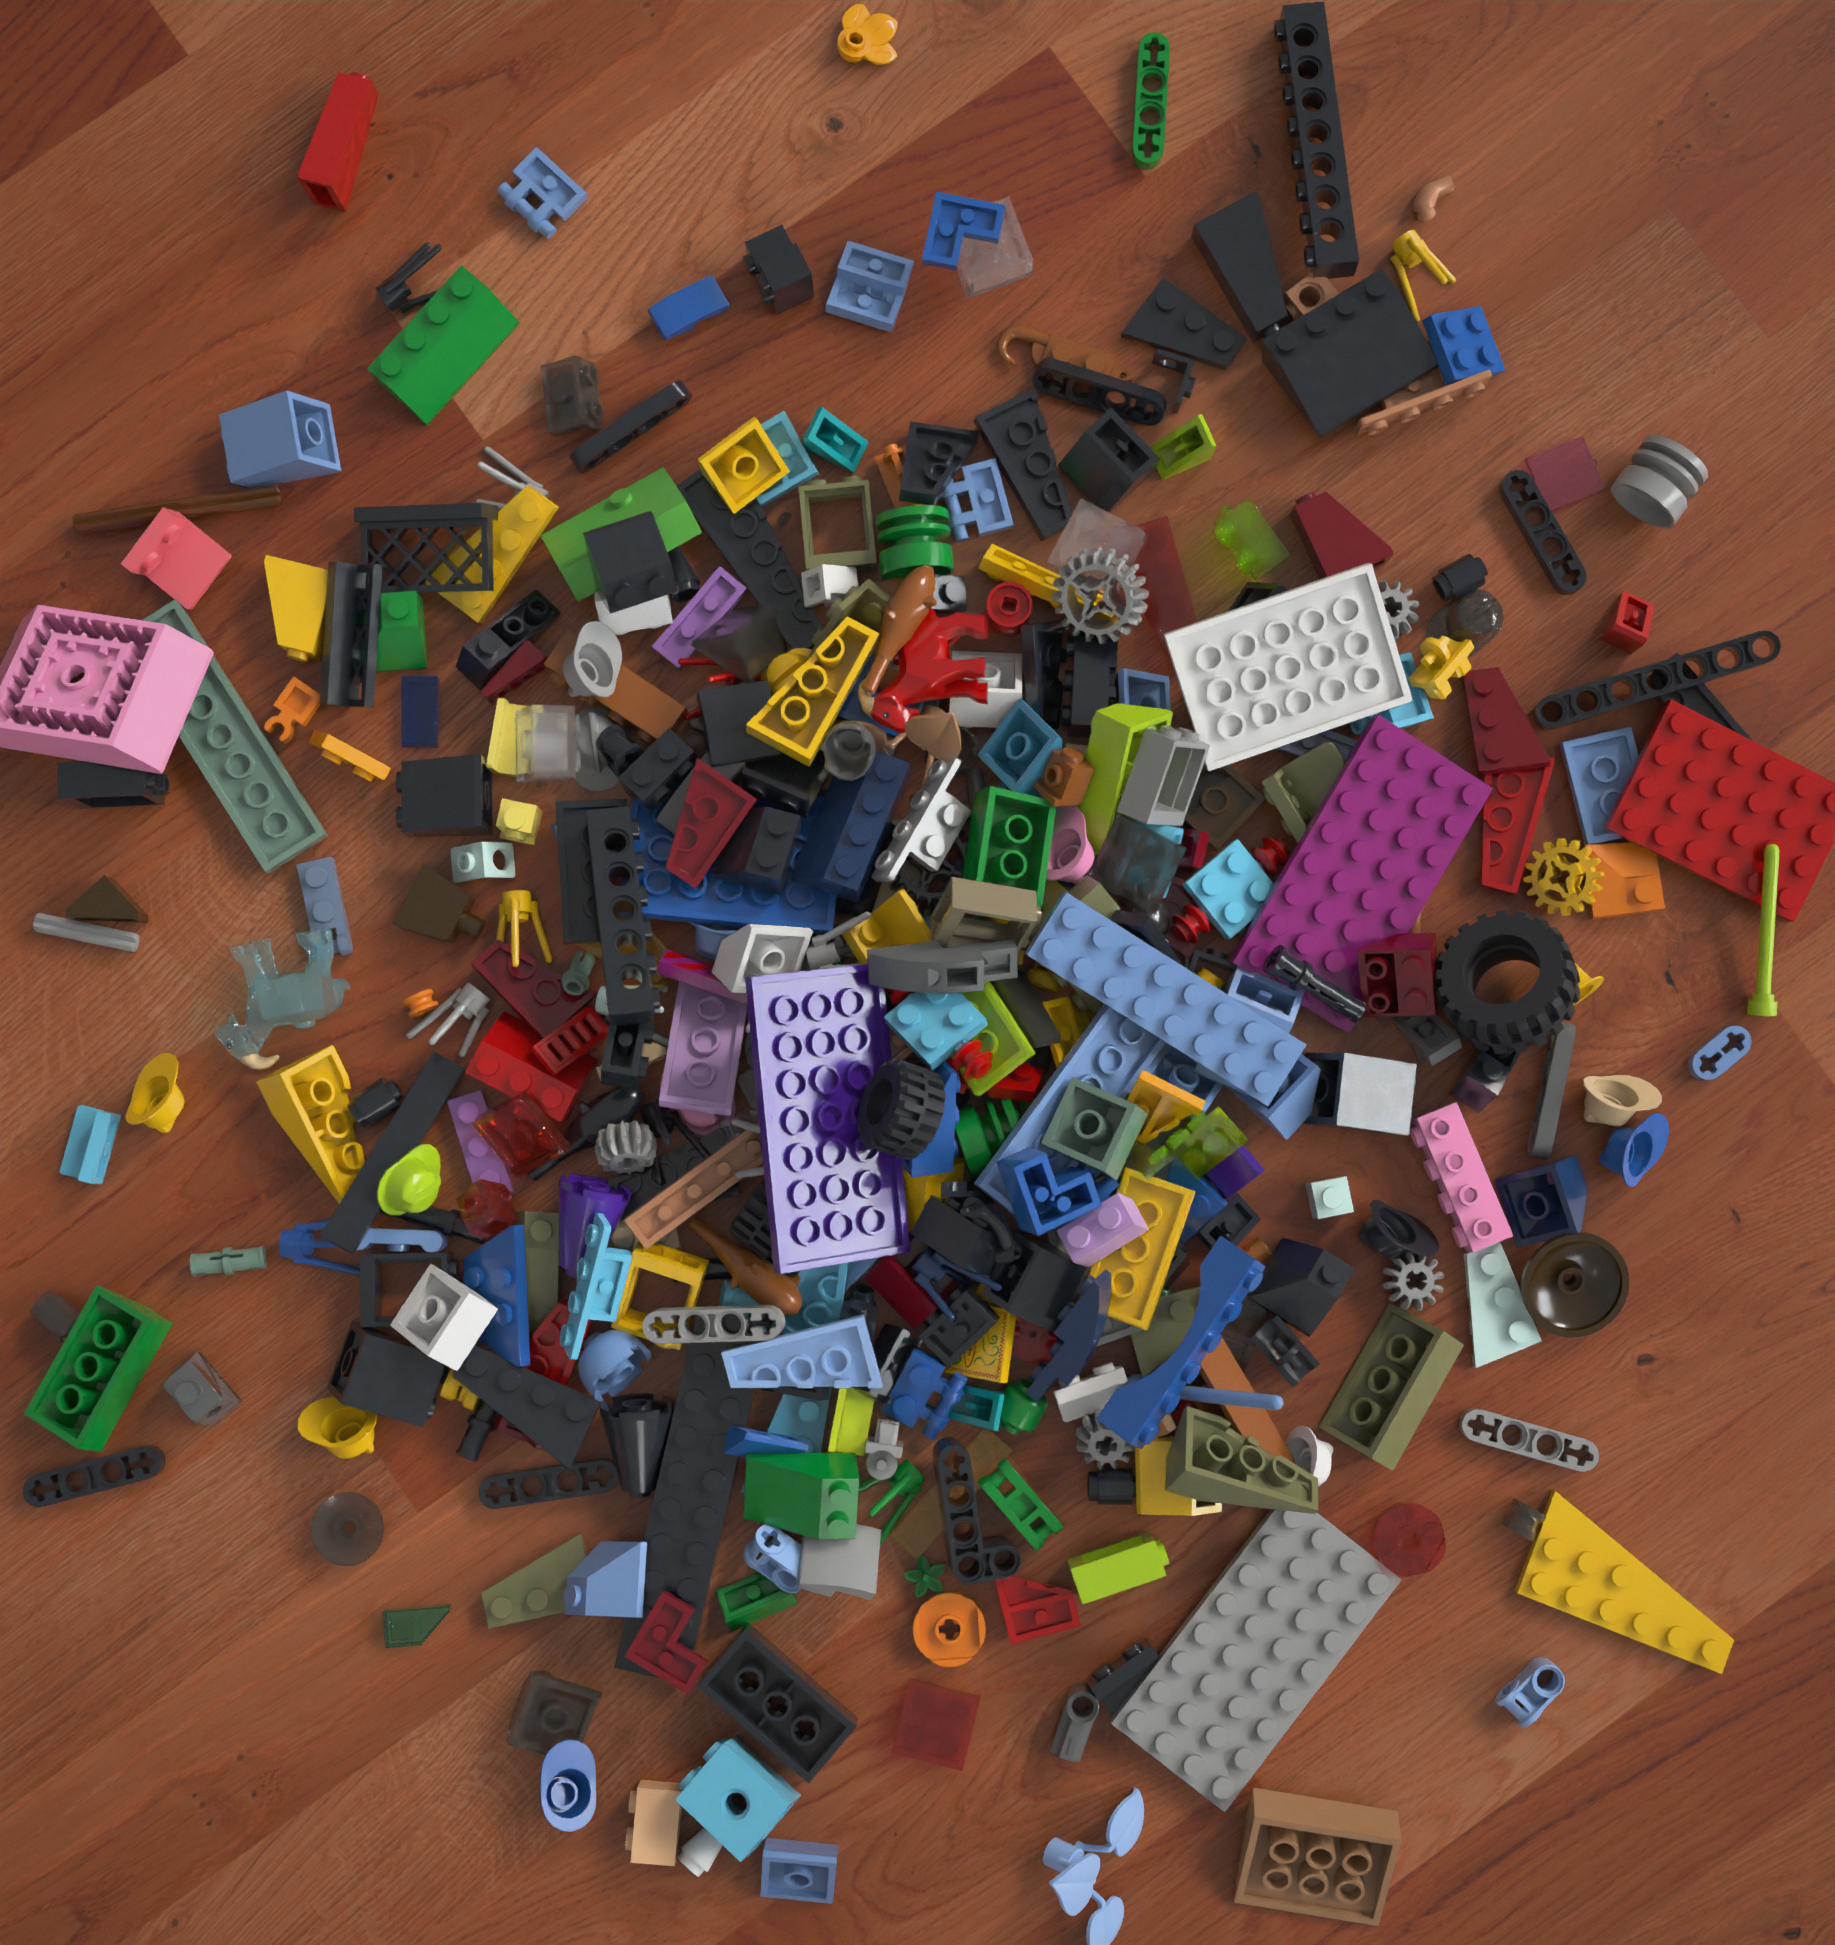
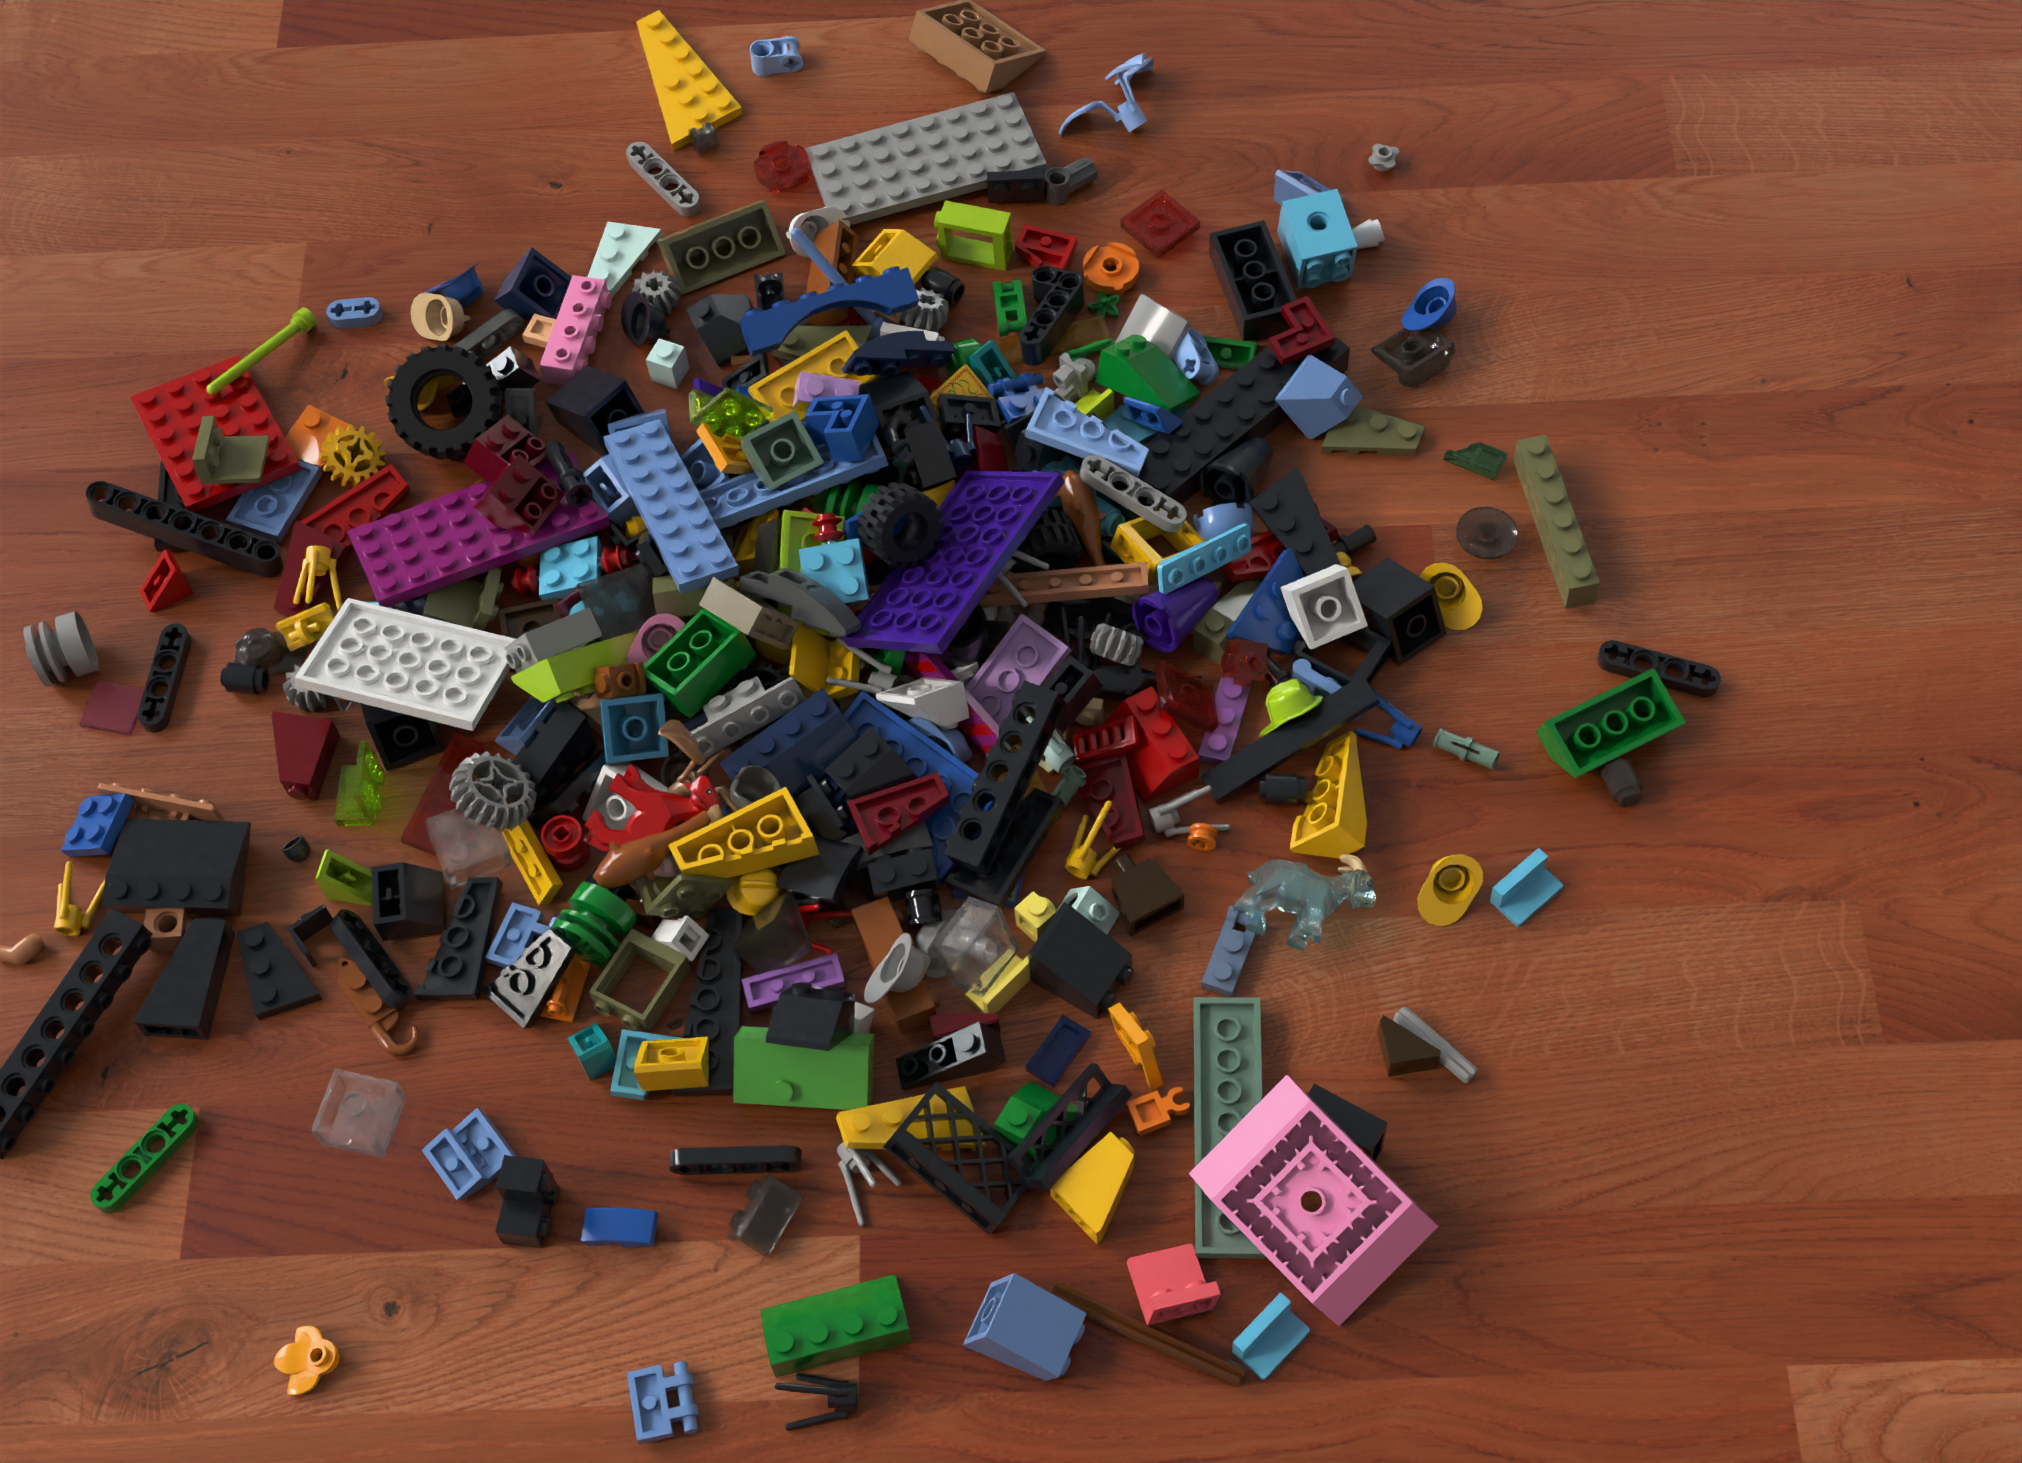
camera: 140 degrees left, 25 degrees down
dark grey torso [162,1350,243,1426] -> none
black beam [478,1458,619,1509] -> none
light nougat brick [625,1780,682,1866] -> none
blue plate [922,191,1006,271] -> none
olive wedge [1165,1406,1318,1514] -> none
dark brown dish [1521,1232,1629,1338] -> none
none -> olive bracket [192,416,270,484]
none -> black hinge [281,835,310,863]
none -> yellow plant [293,545,342,612]
none -> dark red slope [474,454,565,535]
none -> light nougat plate [522,313,556,348]
none -> medium azure panel [1232,1292,1310,1380]
none -> olive brick [1513,435,1600,609]

